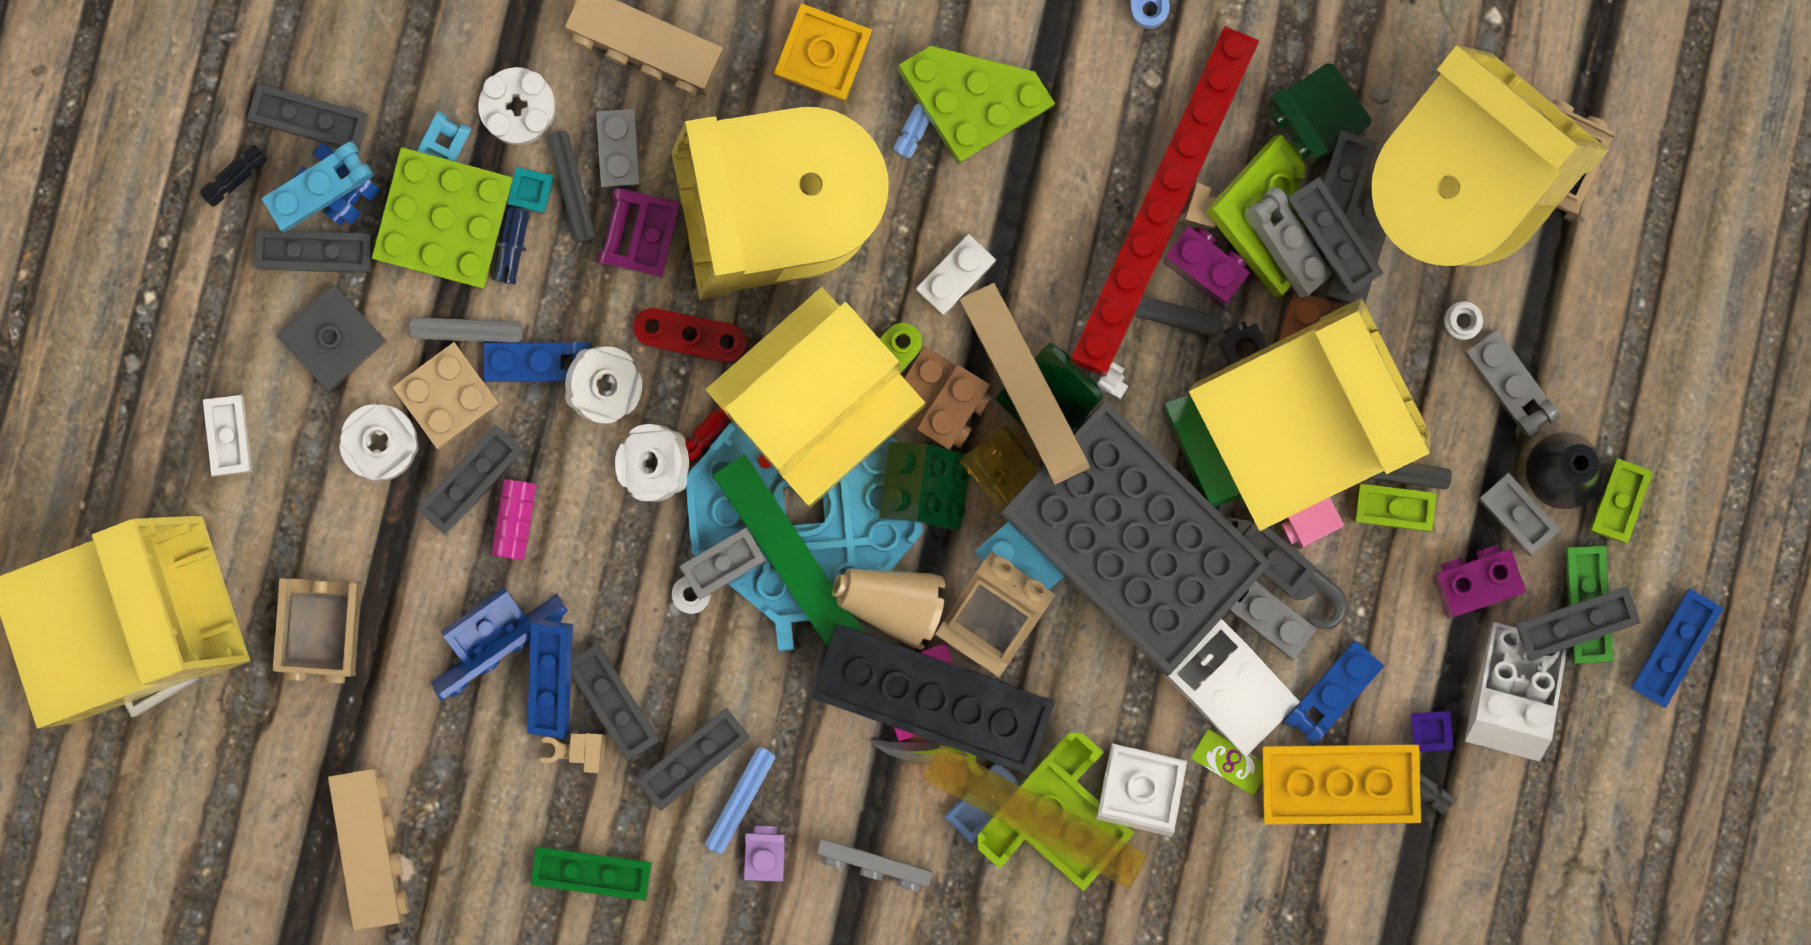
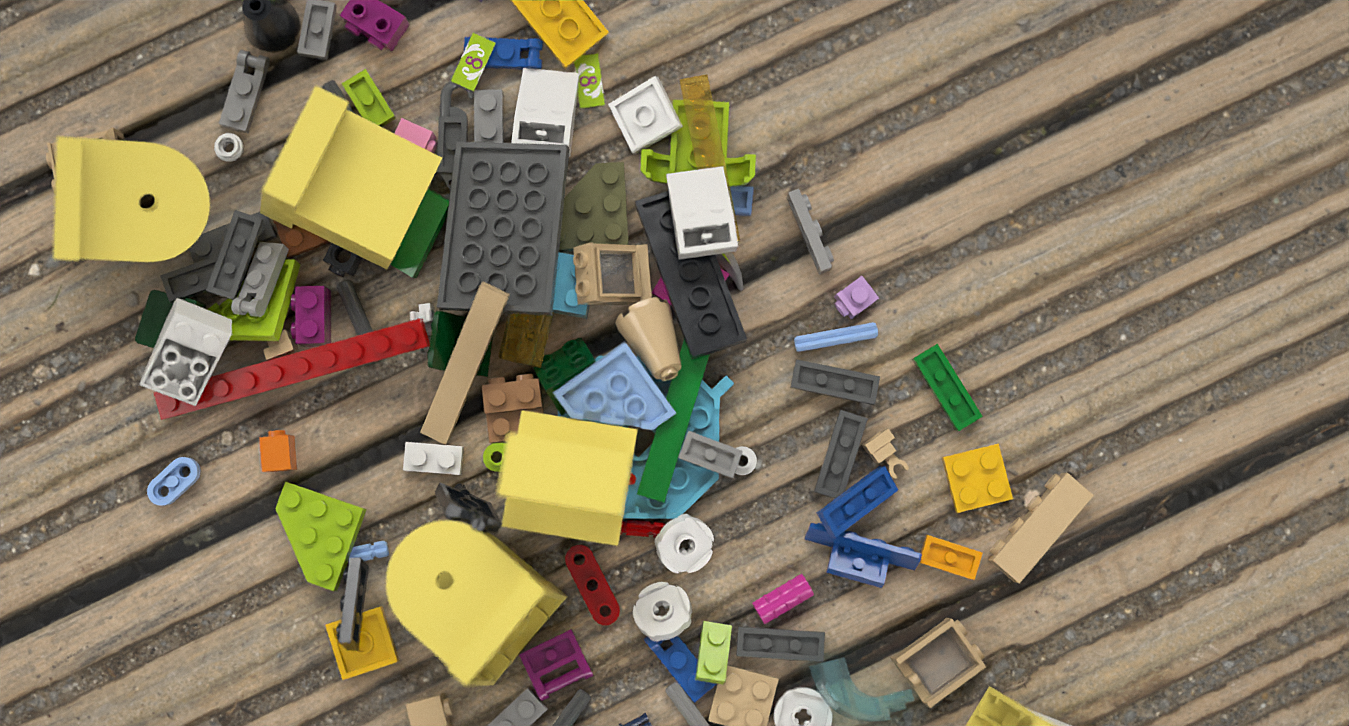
camera: 130 degrees left, 0 degrees up
none -> white slope [140,298,232,406]
none -> orange brick [259,430,297,473]
none -> plate [336,558,369,651]
none -> black plate [435,482,502,534]
none -> lime sticker [451,33,496,91]
none -> light blue plate [553,342,676,430]
none -> olive plate [559,162,629,251]
none -> white slope [666,166,738,259]
none -> lime plate [695,621,732,685]
none -> clear light blue arch [810,657,914,722]
none -> light orange plate [920,535,983,580]
none -> yellow plate [942,443,1013,513]

